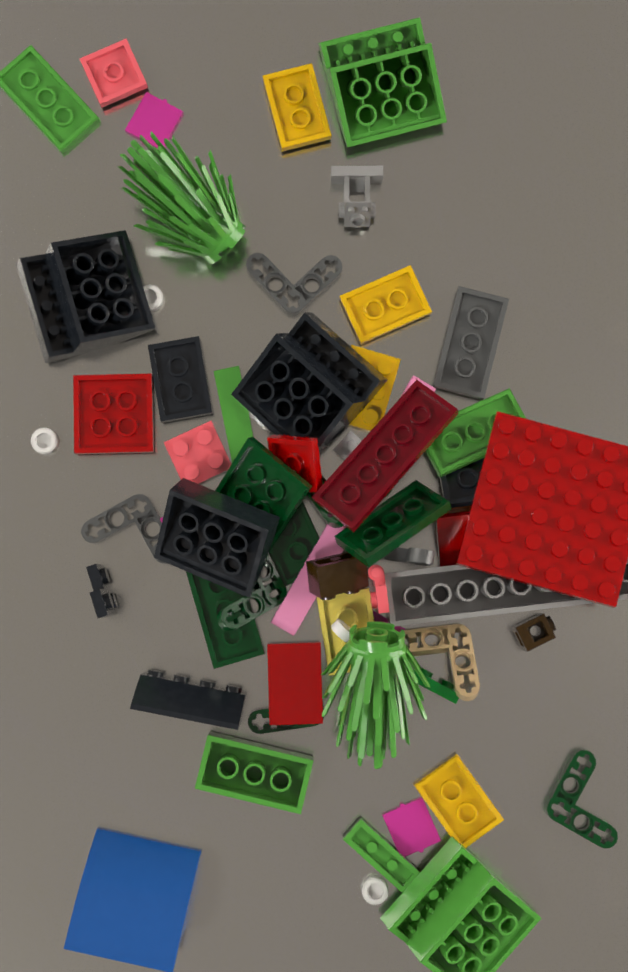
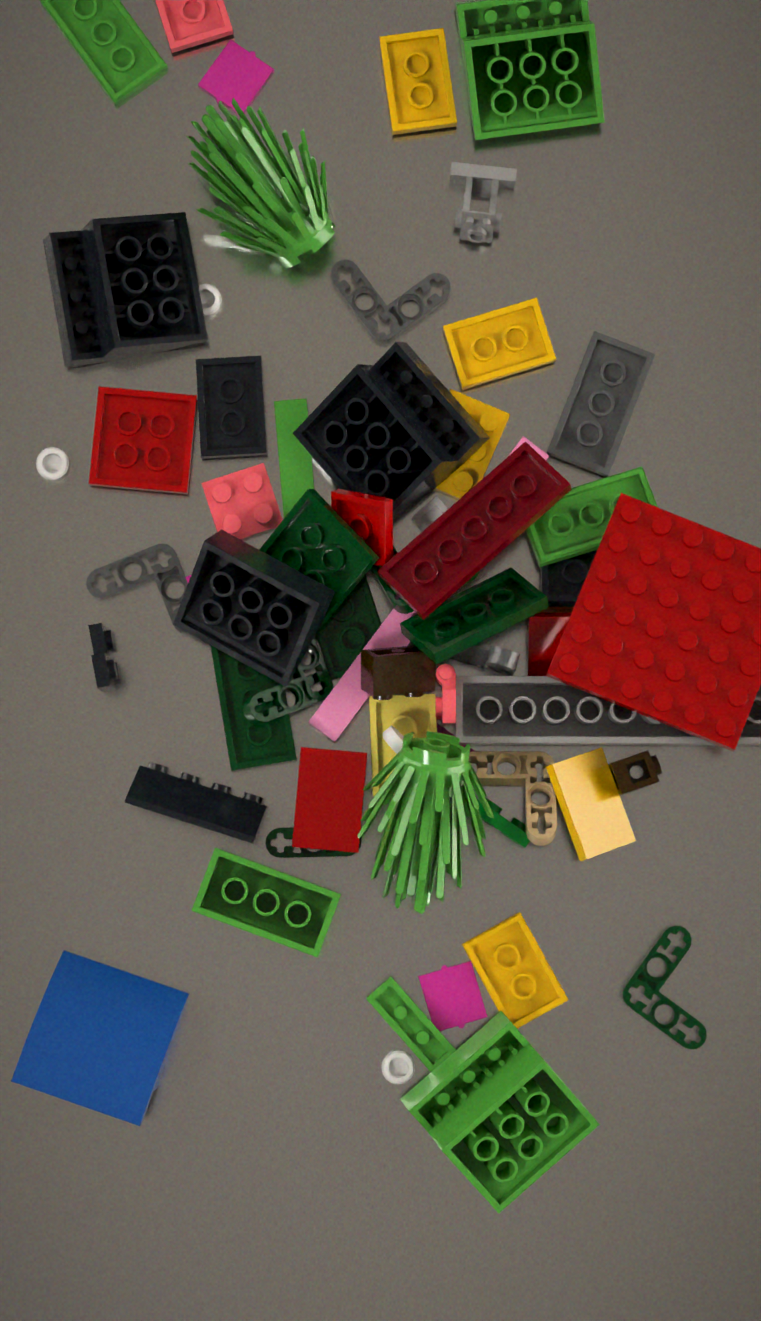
camera: 10 degrees right, 0 degrees up
none -> yellow tile [546,747,636,861]

